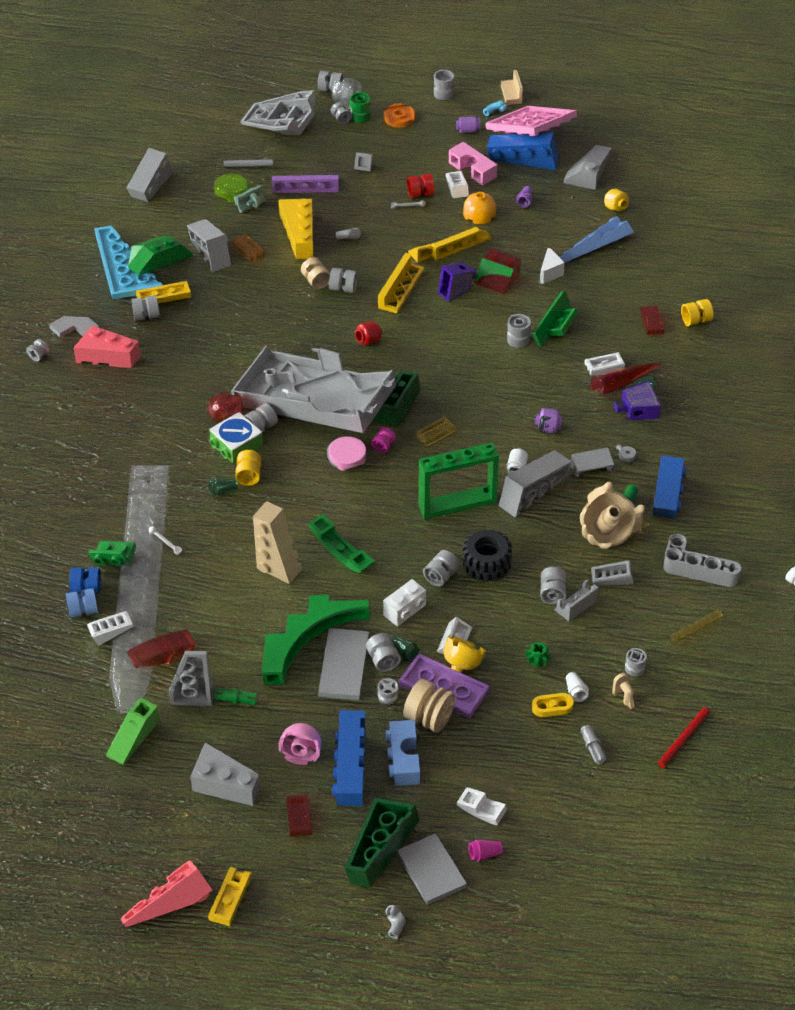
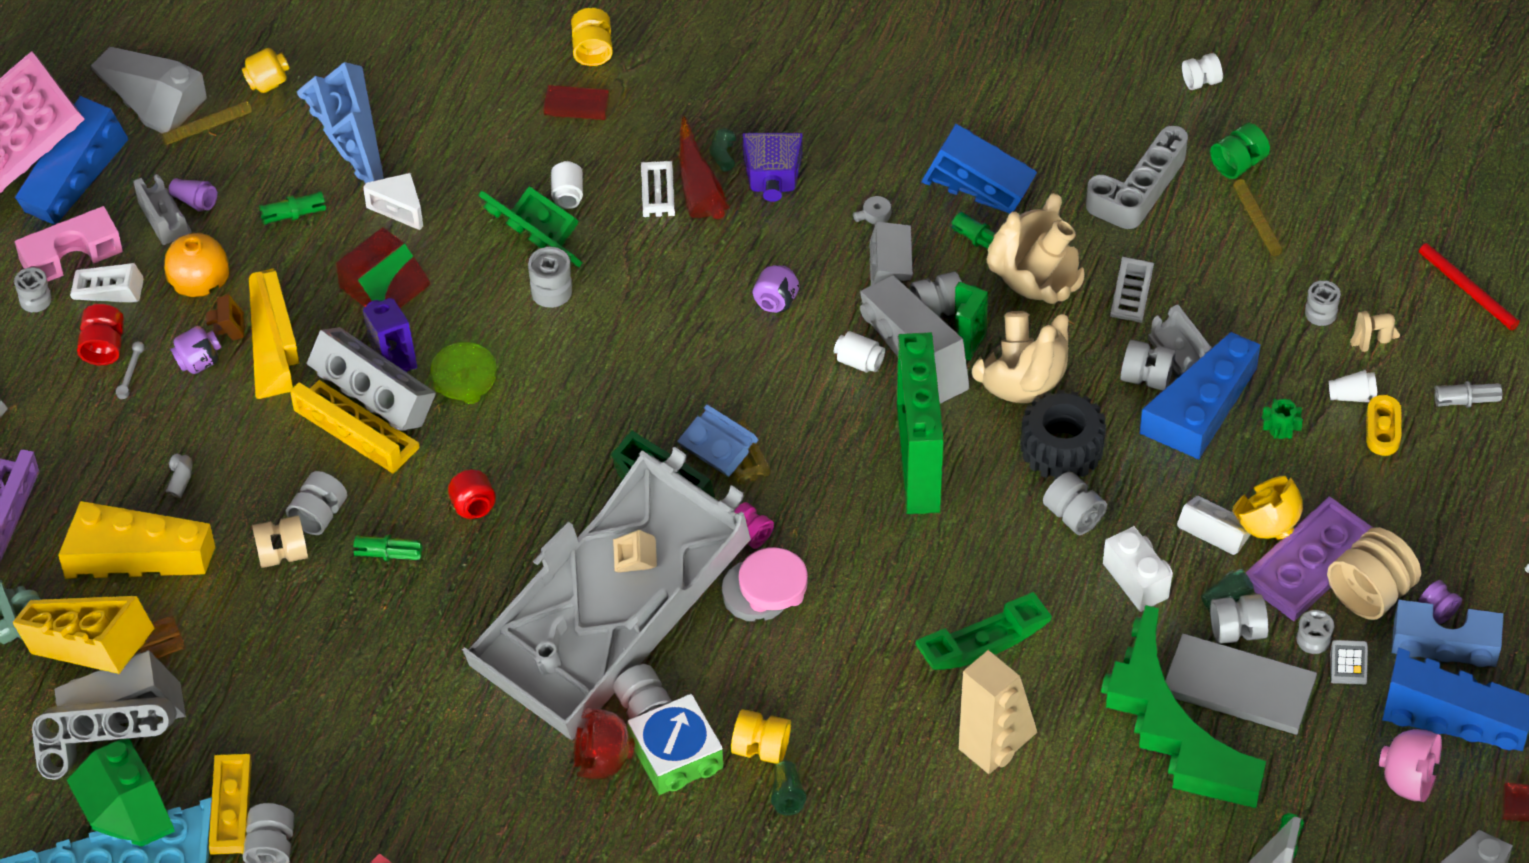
camera: 75 degrees left, 5 degrees up
none -> yellow wedge [13,596,155,674]
none -> light grey wheel [14,267,52,312]
none -> light grey beam [32,697,177,780]
none -> light grey hinge [133,174,192,245]
none -> clear yellow bar [161,101,252,145]
none -> medium lavender head [170,326,222,374]
none -> reddish brown tile [206,294,244,341]
none -> green pin [259,191,326,225]
none -> light grey brick [307,327,436,431]
none -> green axle [353,534,423,561]
none -> clear neon green tile [431,342,497,404]
none -> white brick [551,161,583,209]
none -> tan slope [613,530,657,573]
none -> medium blue plate [677,405,758,477]
none -> light grey wheel [910,271,962,317]
none -> green bracket [955,282,988,361]
none -> tan piece [972,311,1069,403]
none -> blue wedge [1139,332,1261,460]
none -> green wheel [1210,122,1270,179]
none -> slope [1330,640,1368,685]
none -> medium lavender wheel [1418,580,1462,624]

